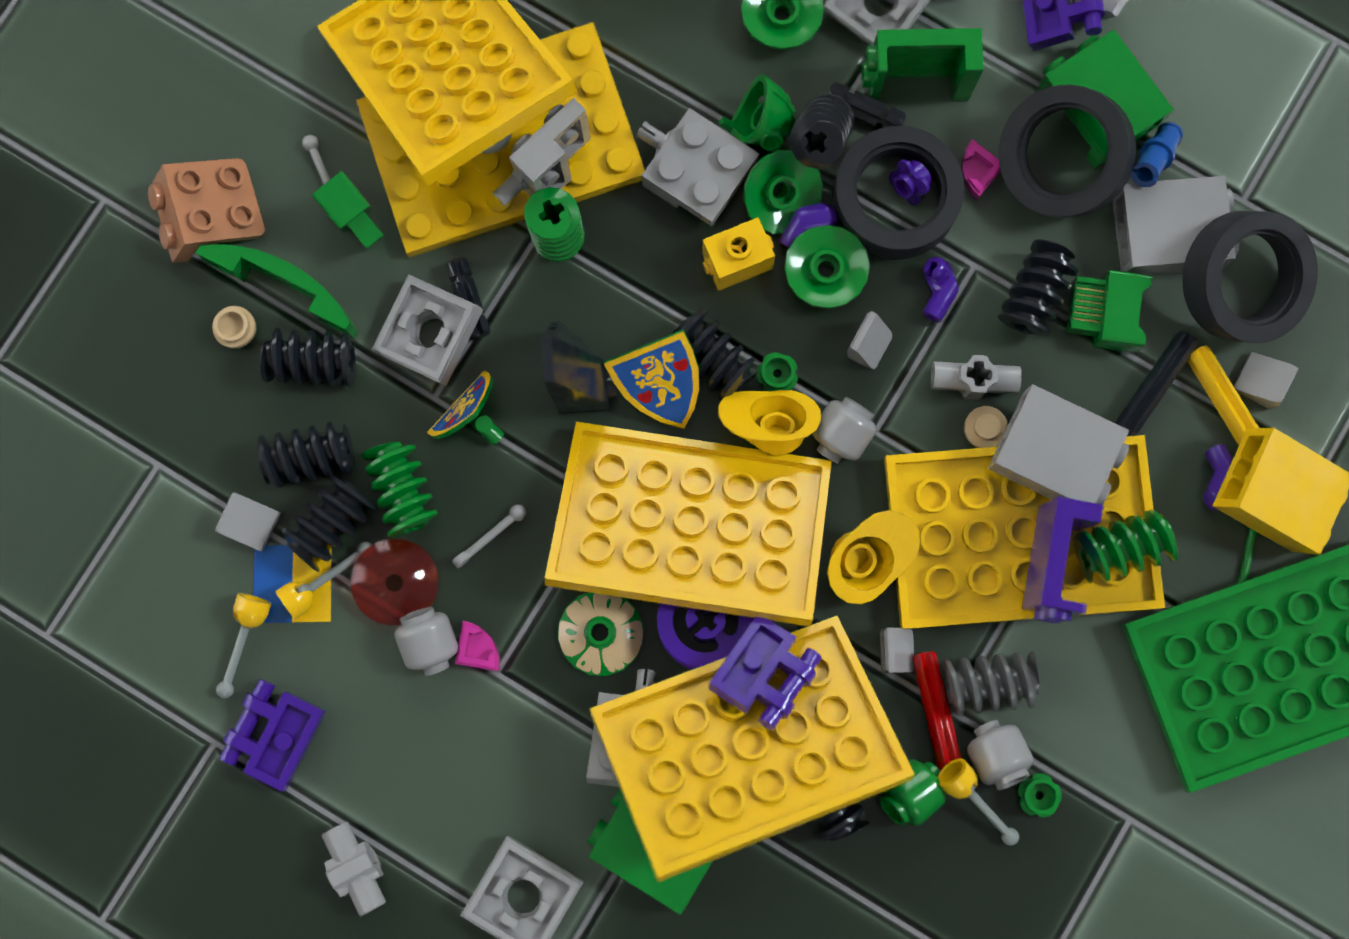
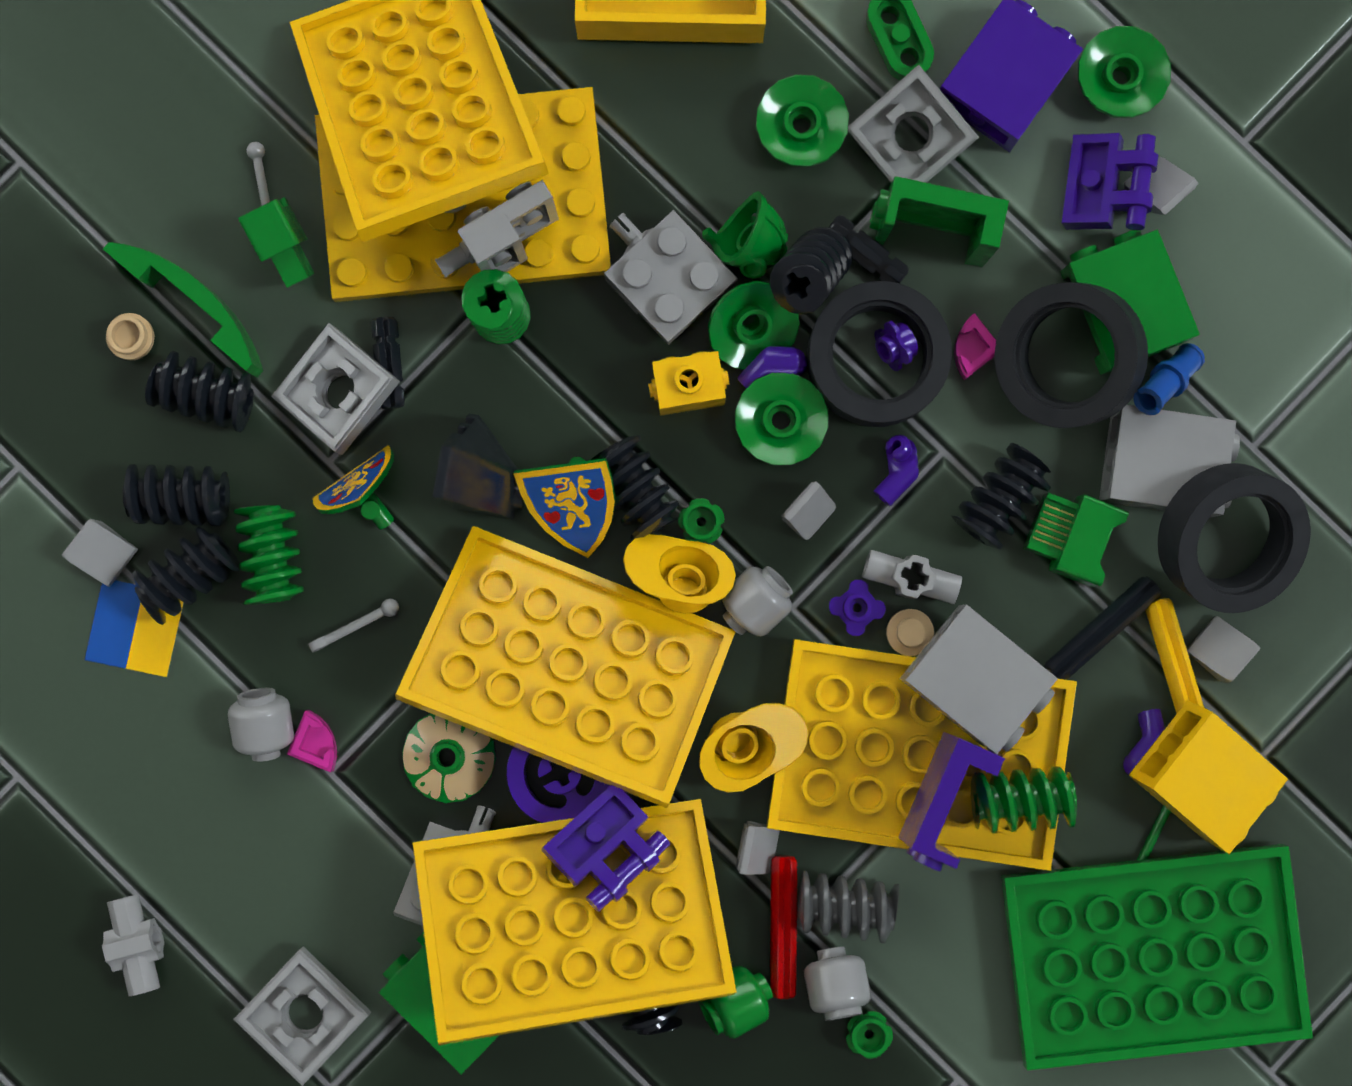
camera: 10 degrees right, 5 degrees up
nougat bracket [148,158,265,263] -> none
hinge [216,593,272,698] -> none
dark purple plate [219,678,326,792] -> none
hinge [275,542,374,620] -> none
clear red dish [351,539,438,626] -> none
yellow hinge [938,758,1019,846] -> none
none -> dark purple plate [829,580,886,636]

